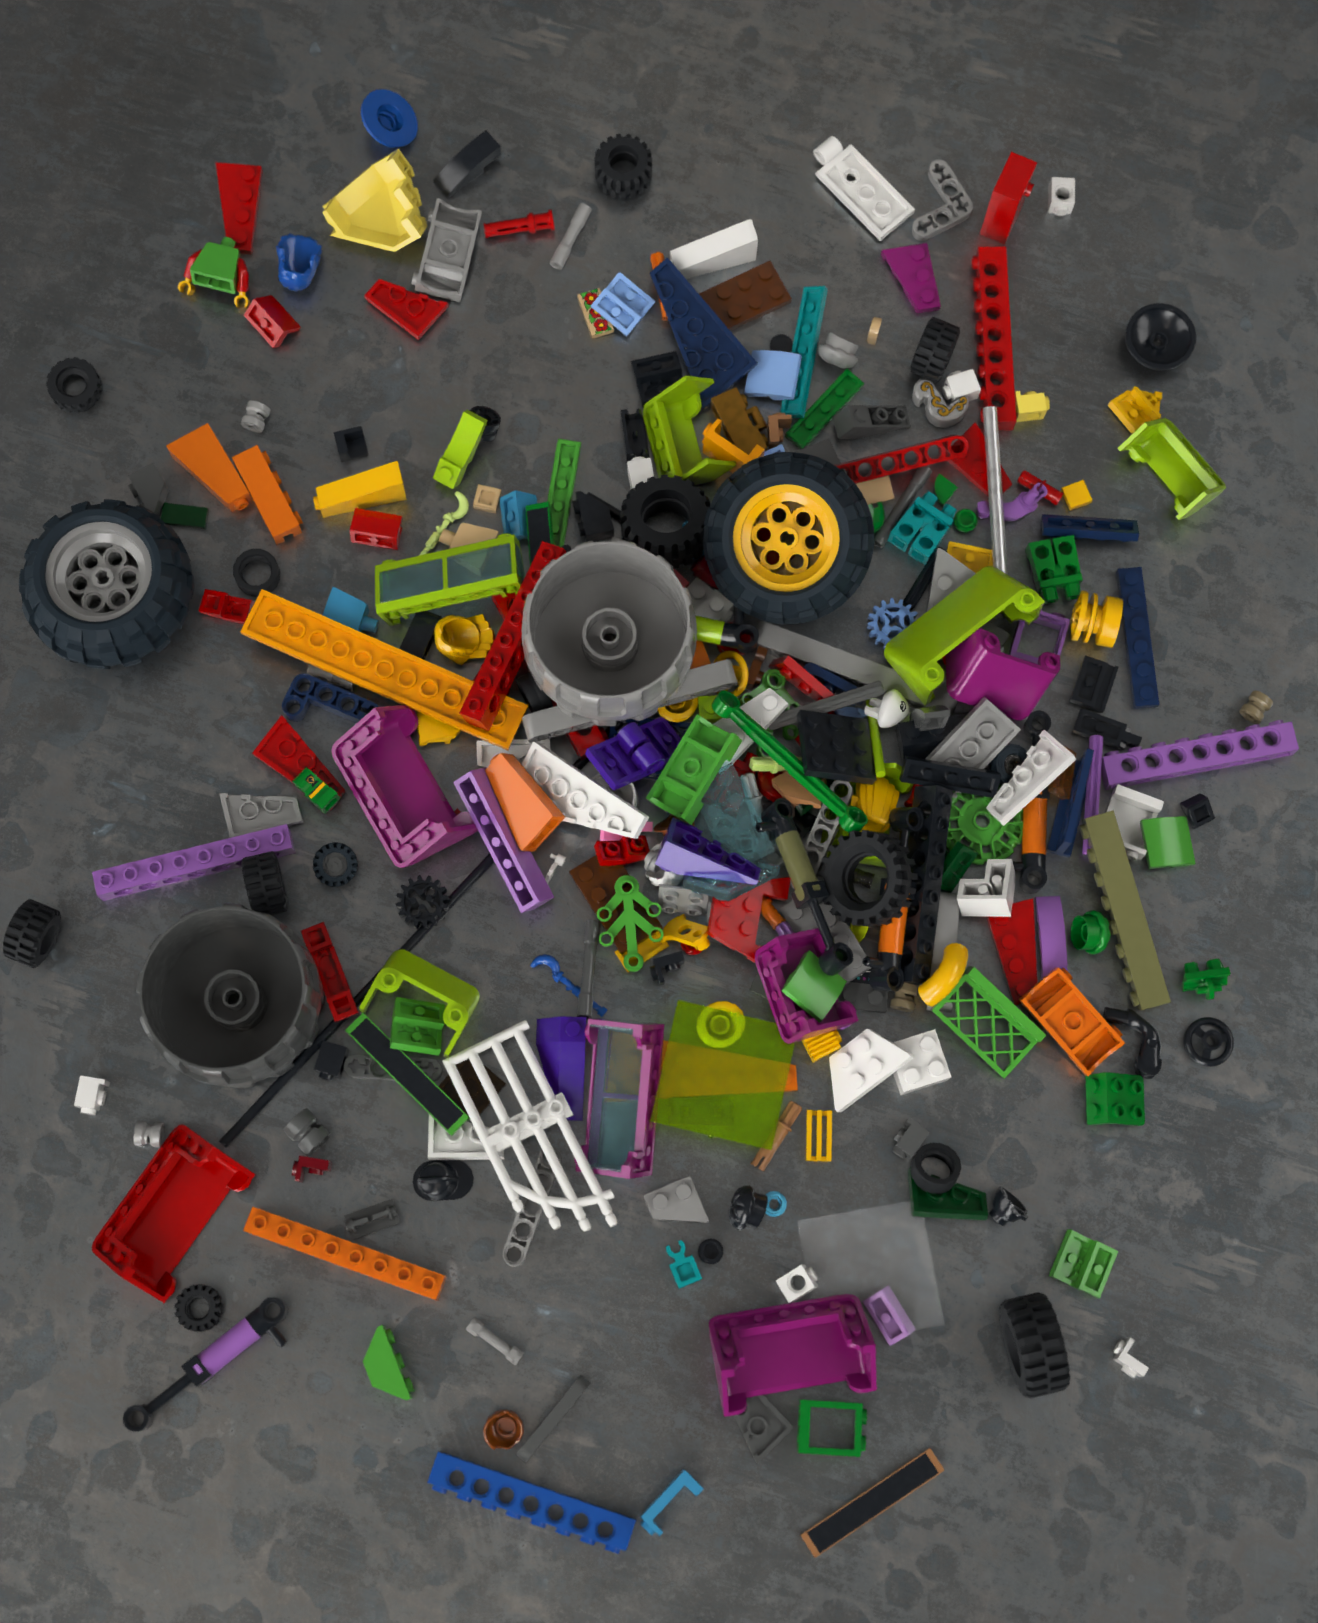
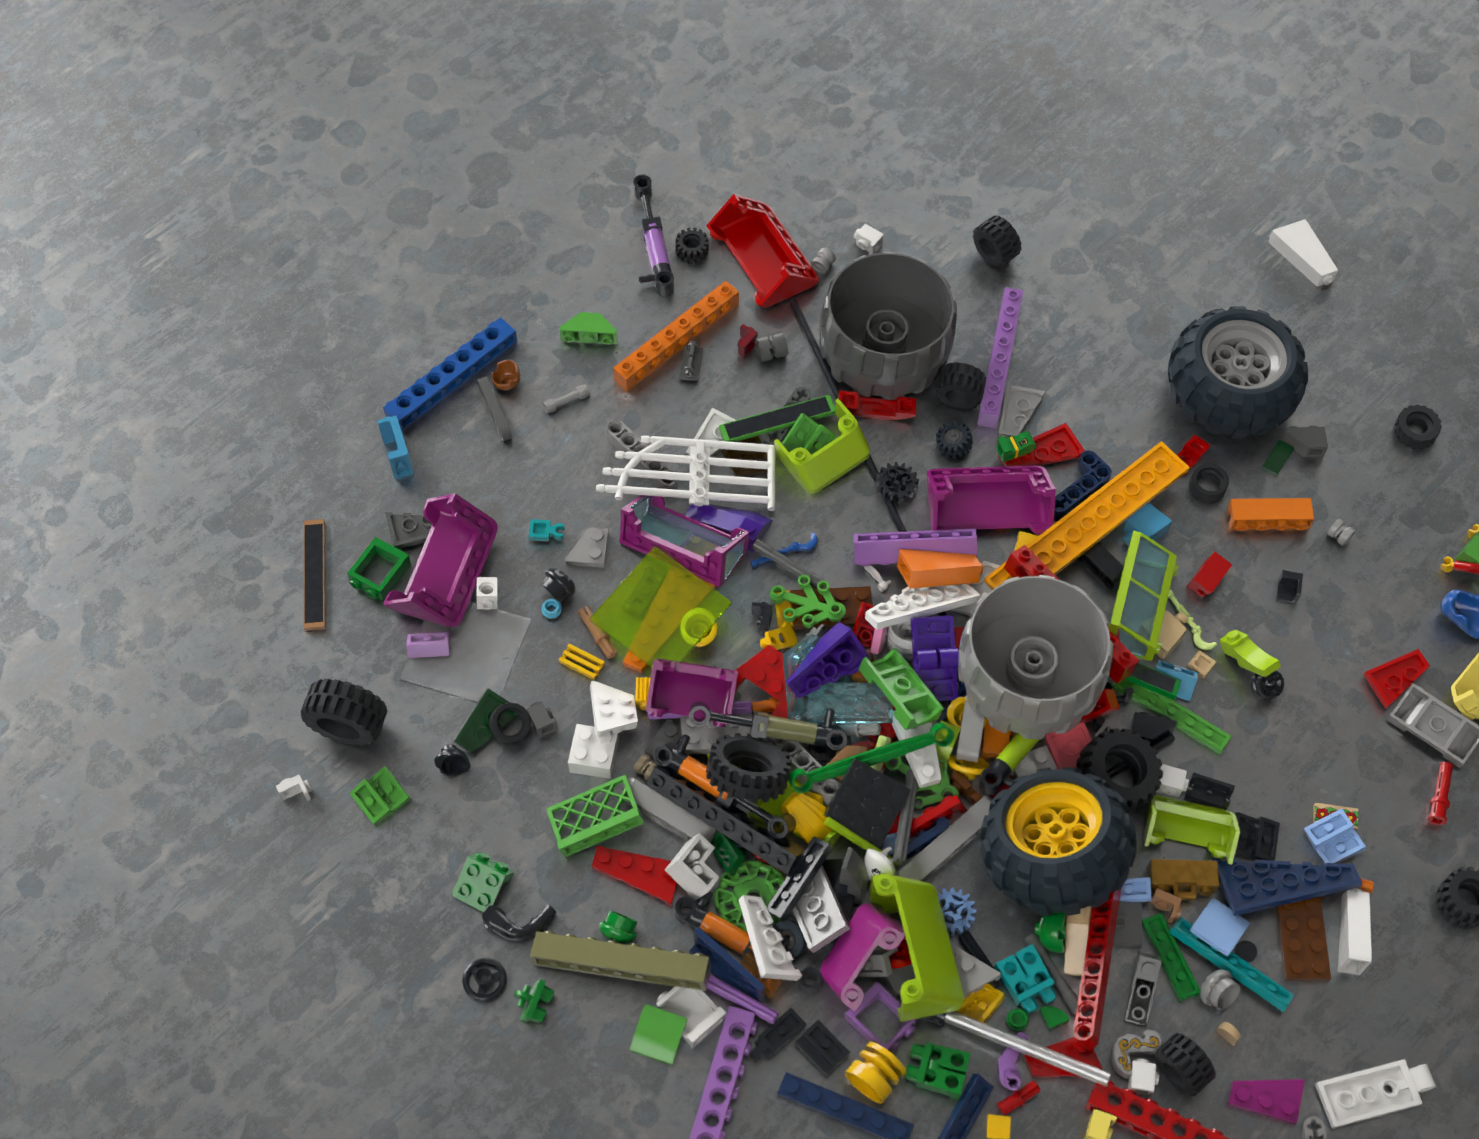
camera: 120 degrees right, 15 degrees down
orange slope [166,423,253,512] -> none
red panel [243,295,301,348] -> none
yellow slope [313,461,407,518] -> none
black brick [314,1040,350,1081] -> none
black piece [412,1160,474,1201] -> none
yellow hair [434,614,495,666] -> none
light grey piece [550,203,592,270] -> none
black plate [698,1239,723,1265] -> none
light orange panel [702,418,765,474] -> none
bright green slope [782,950,847,1023] -> none
yellow cylinder [918,943,969,1007] -> none
orange piece [1018,967,1125,1076] -> none
medium lavender slope [1035,896,1068,979] -> none
black slope [1180,793,1215,829] -> none

